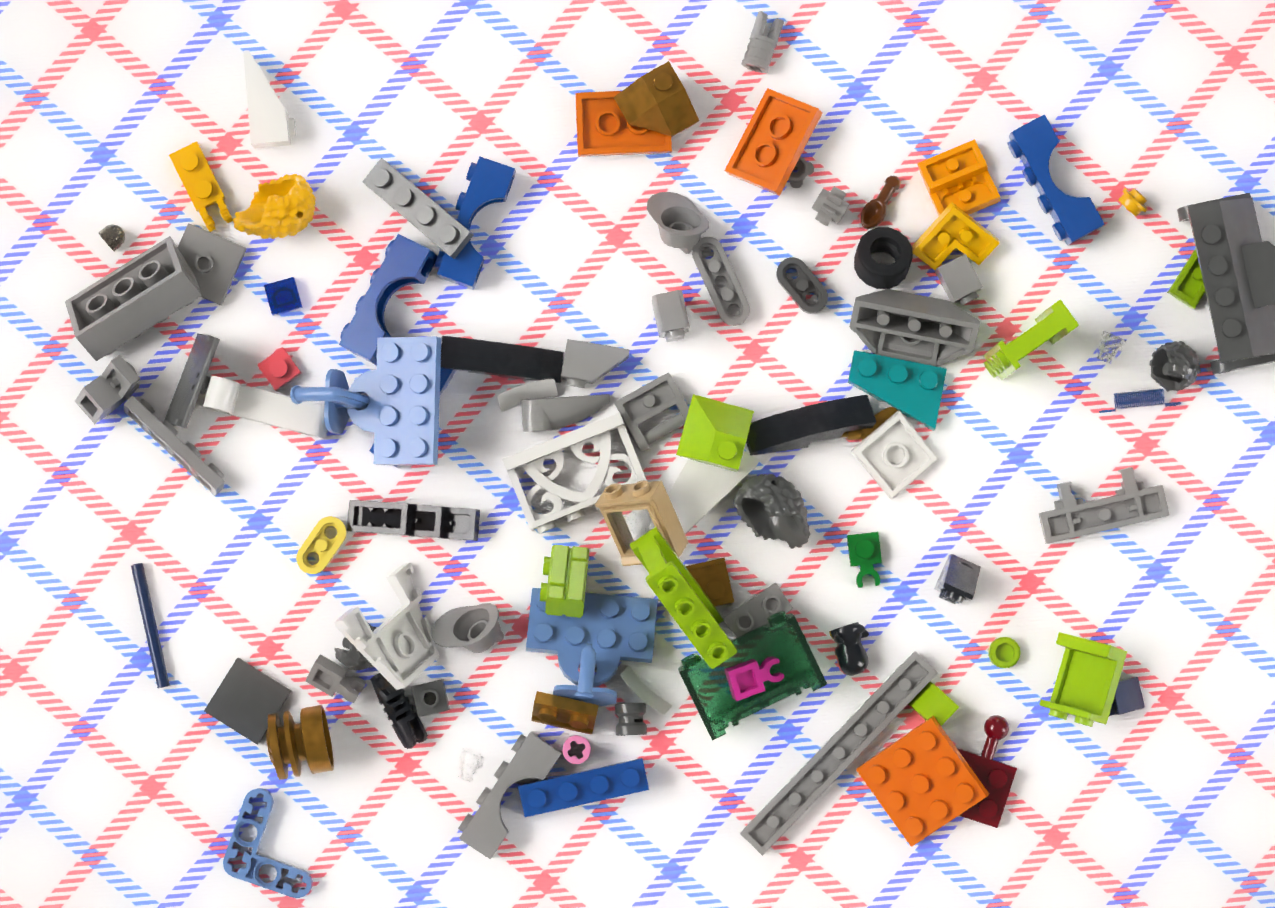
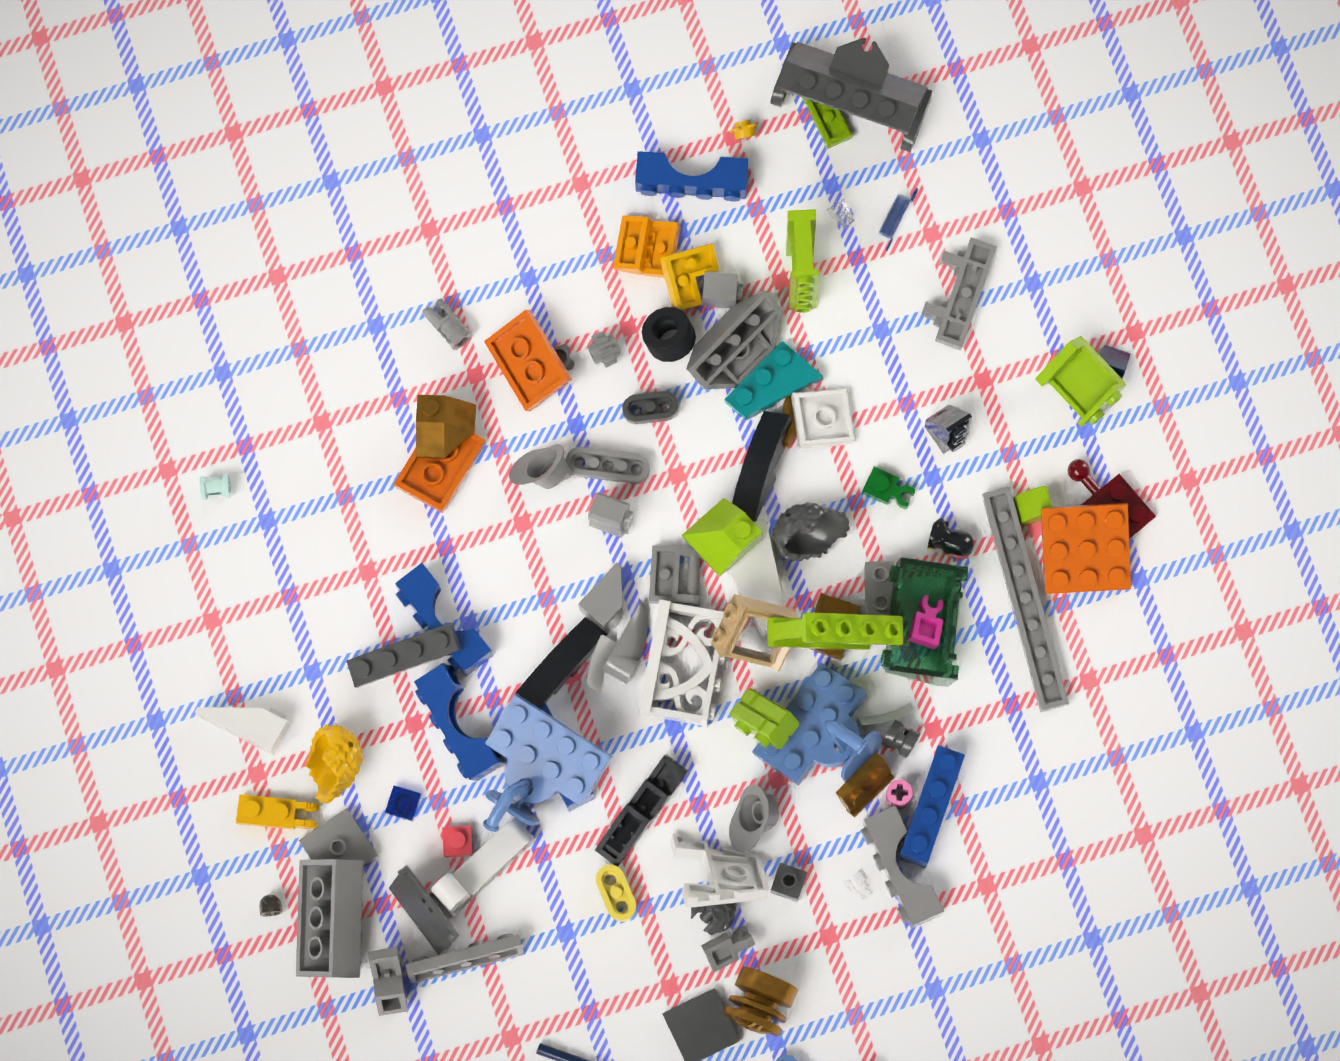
camera: 50 degrees left, 10 degrees down
black hinge [370,673,428,749] -> none
reddish brown piece [861,175,901,230] -> none
lime tile [988,637,1021,668] -> none
dark grey piece [1149,341,1201,392] -> none

